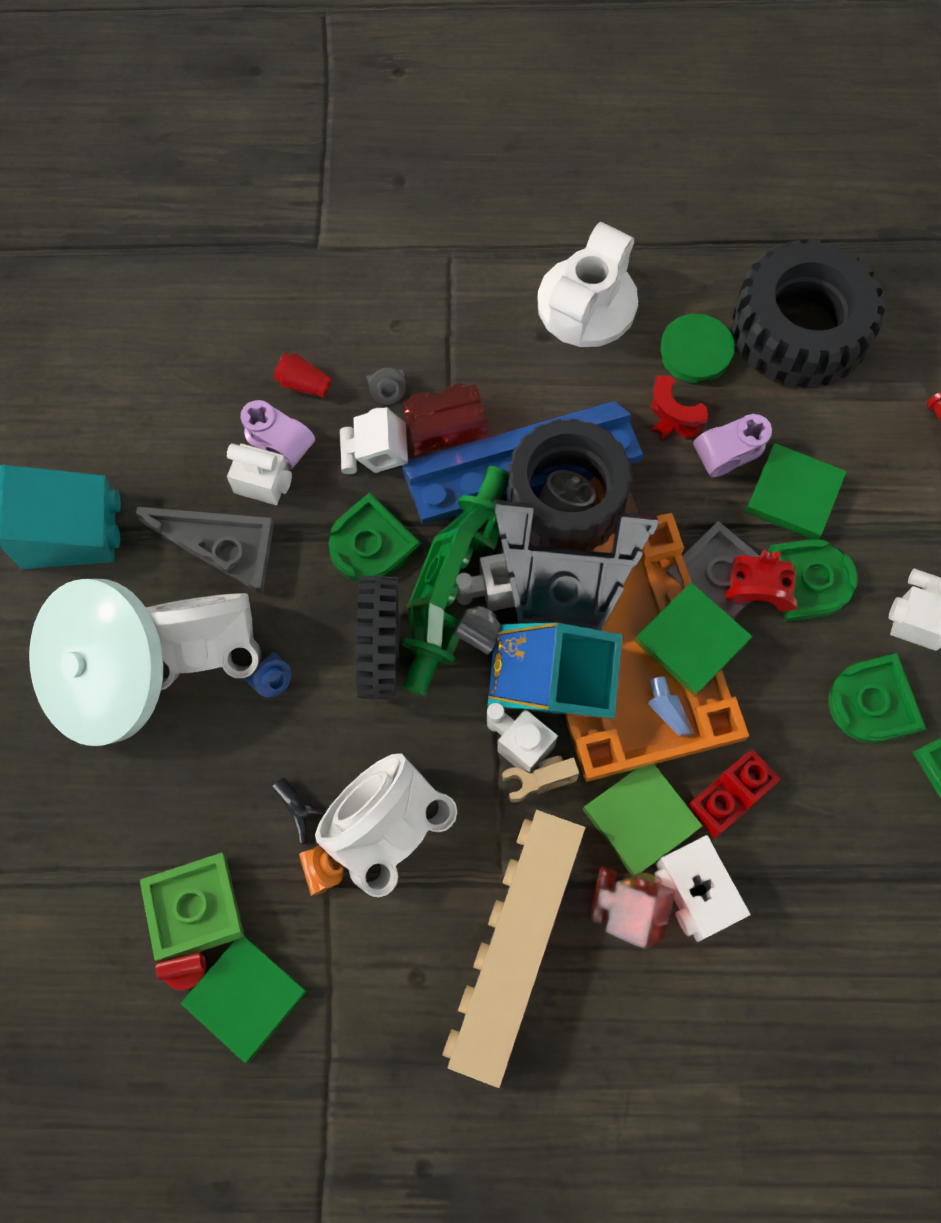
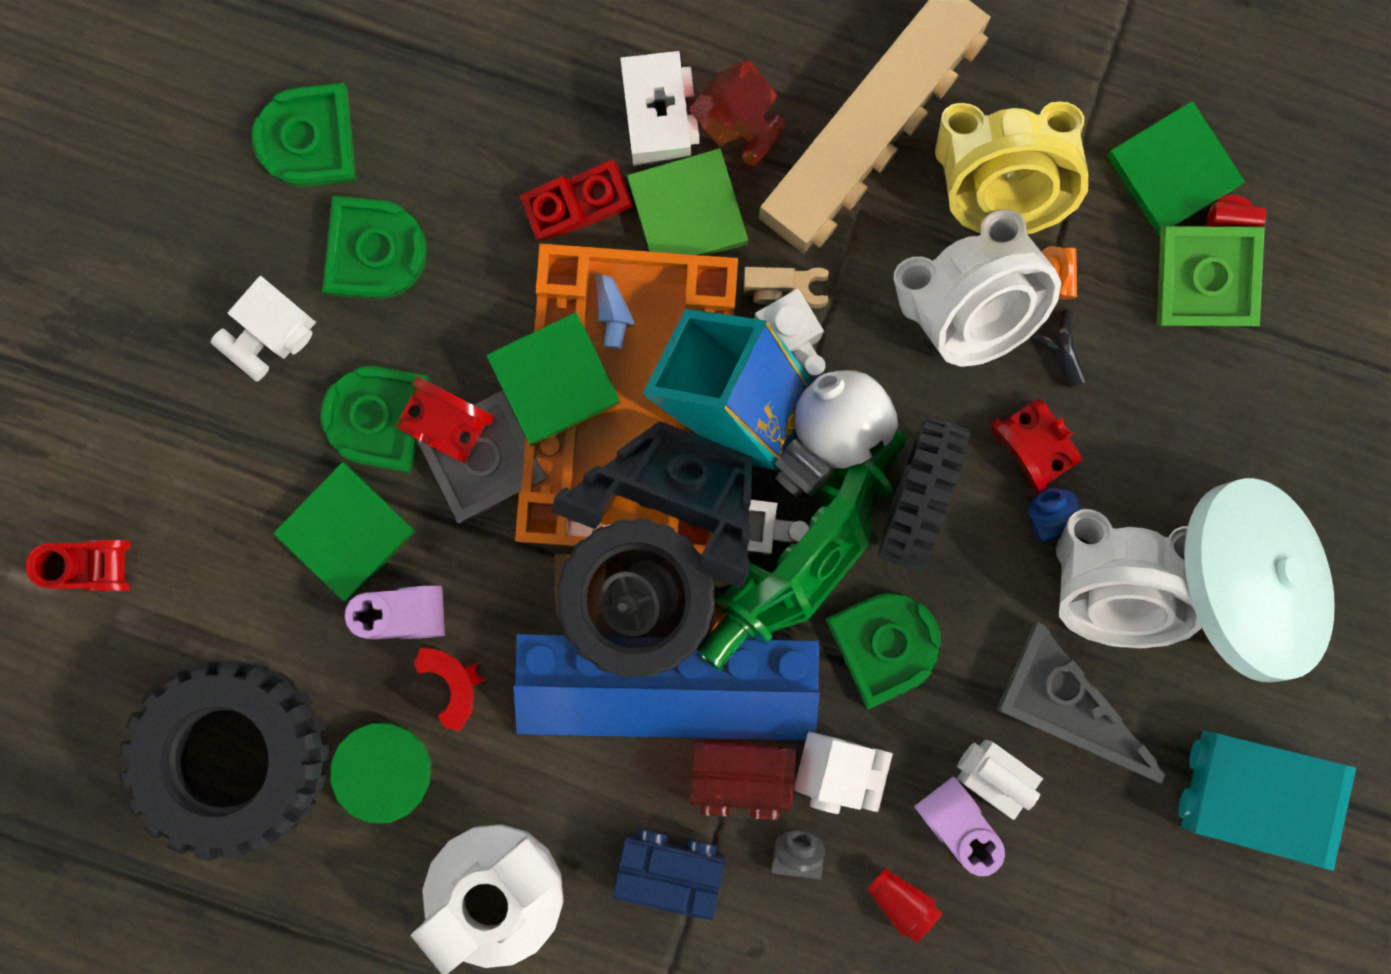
camera: 165 degrees left, 15 degrees up
none -> dark blue brick [612,827,725,921]
none -> white cylinder [795,370,898,468]
none -> light yellow piece [935,101,1088,234]
none -> red piece [989,398,1082,495]

